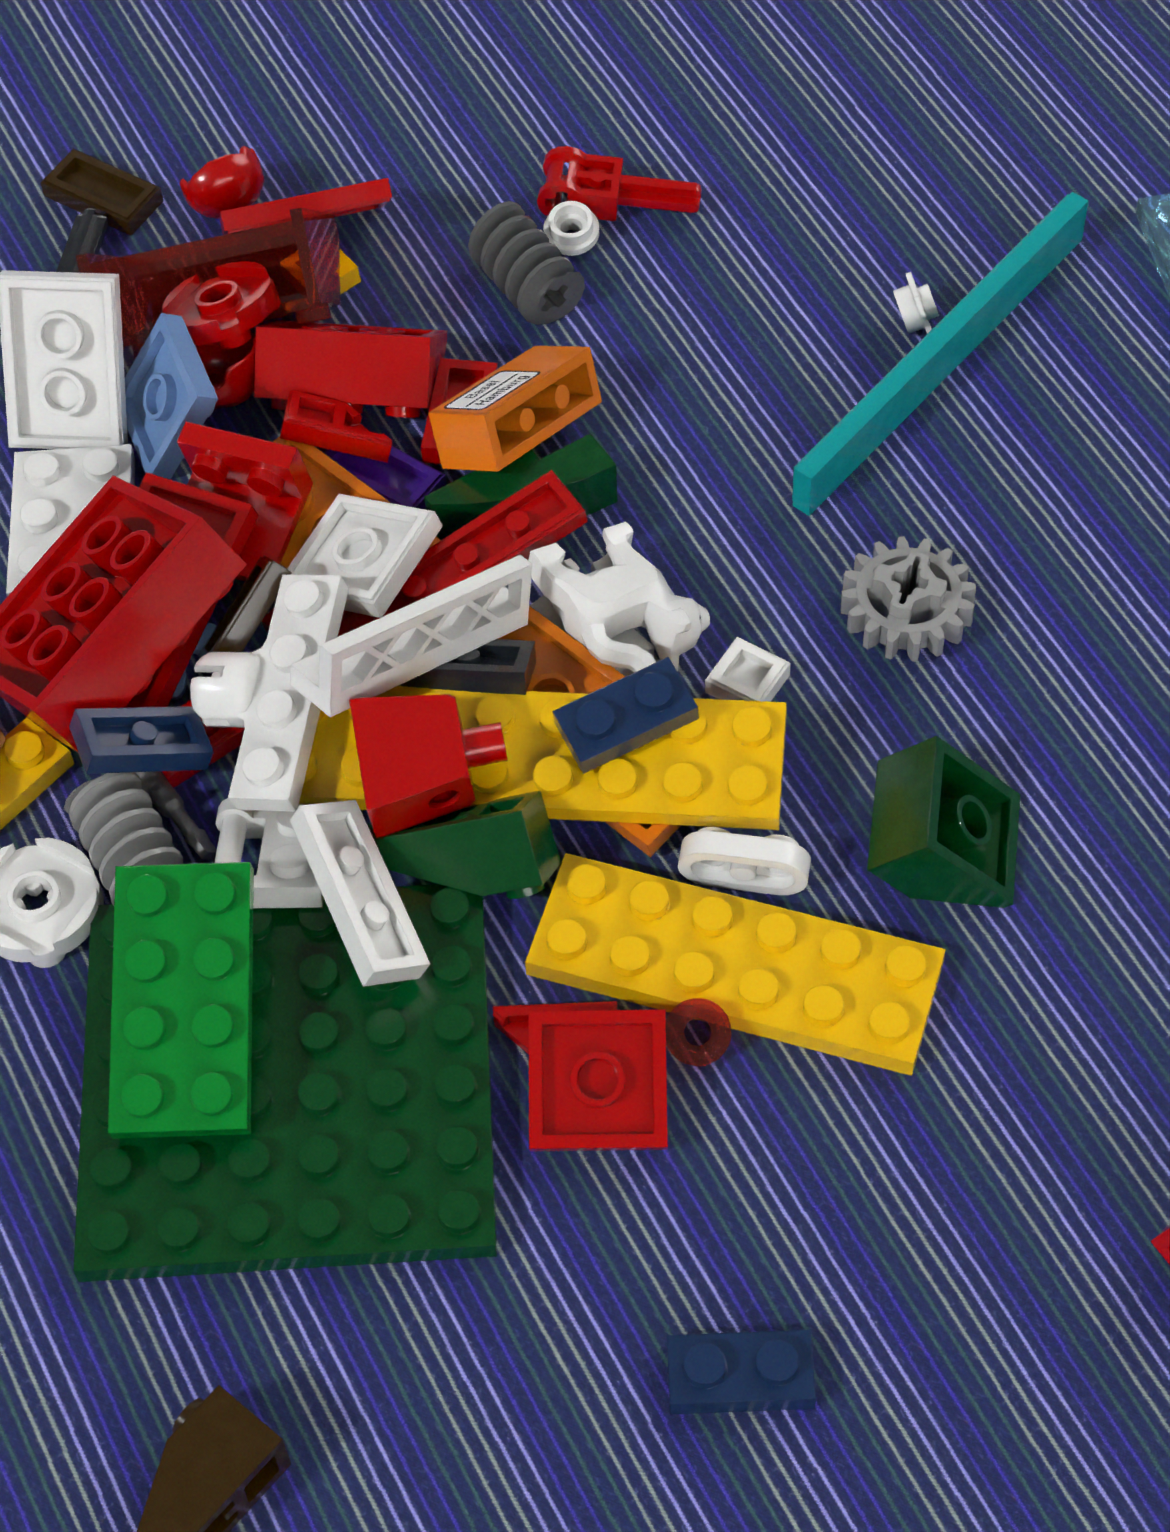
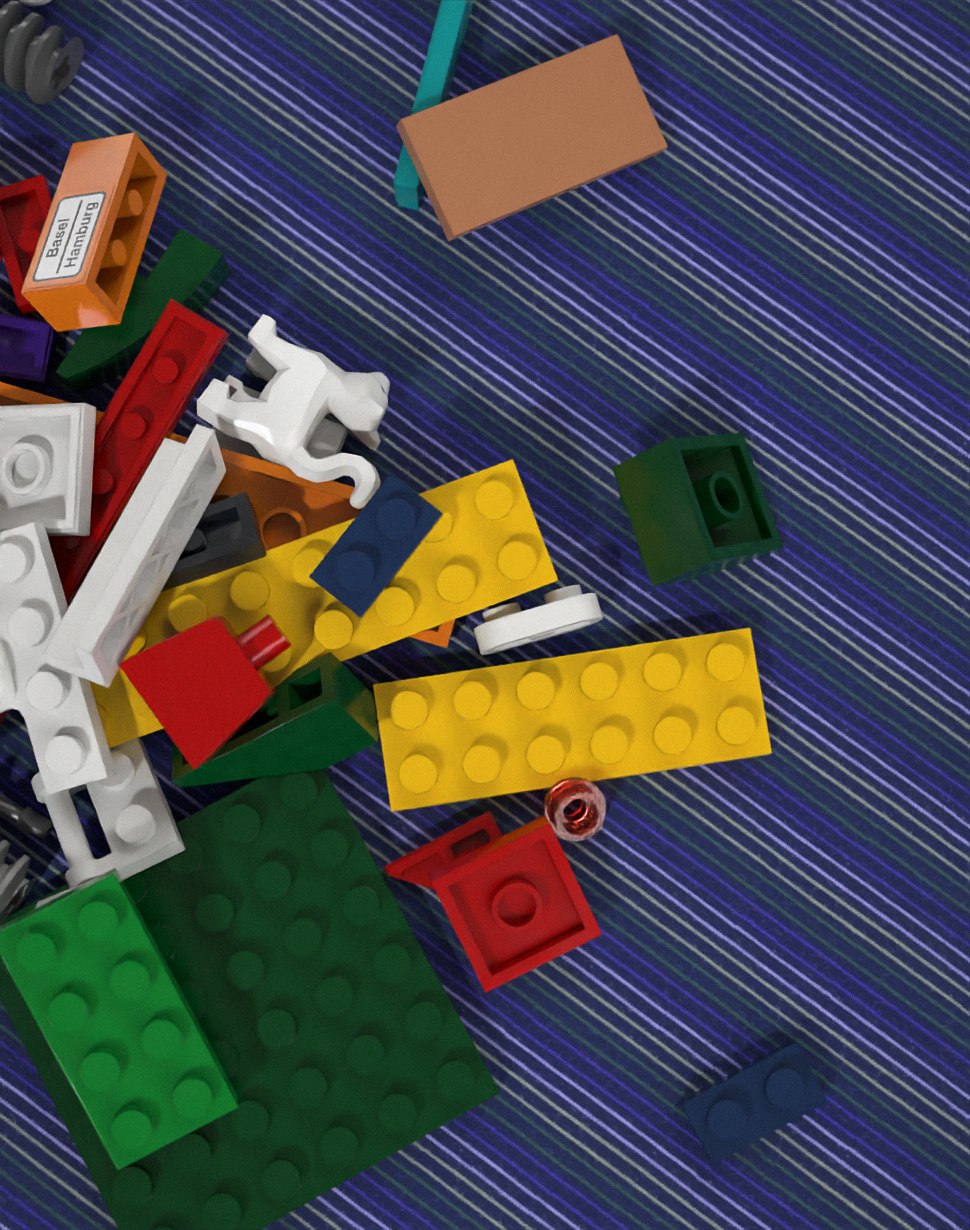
camera: 30 degrees left, 25 degrees up
white plate [290,800,430,987] -> none
white tile [705,637,791,702] -> none
light grey gear [841,536,976,661] -> none
none -> nougat tile [396,34,668,242]

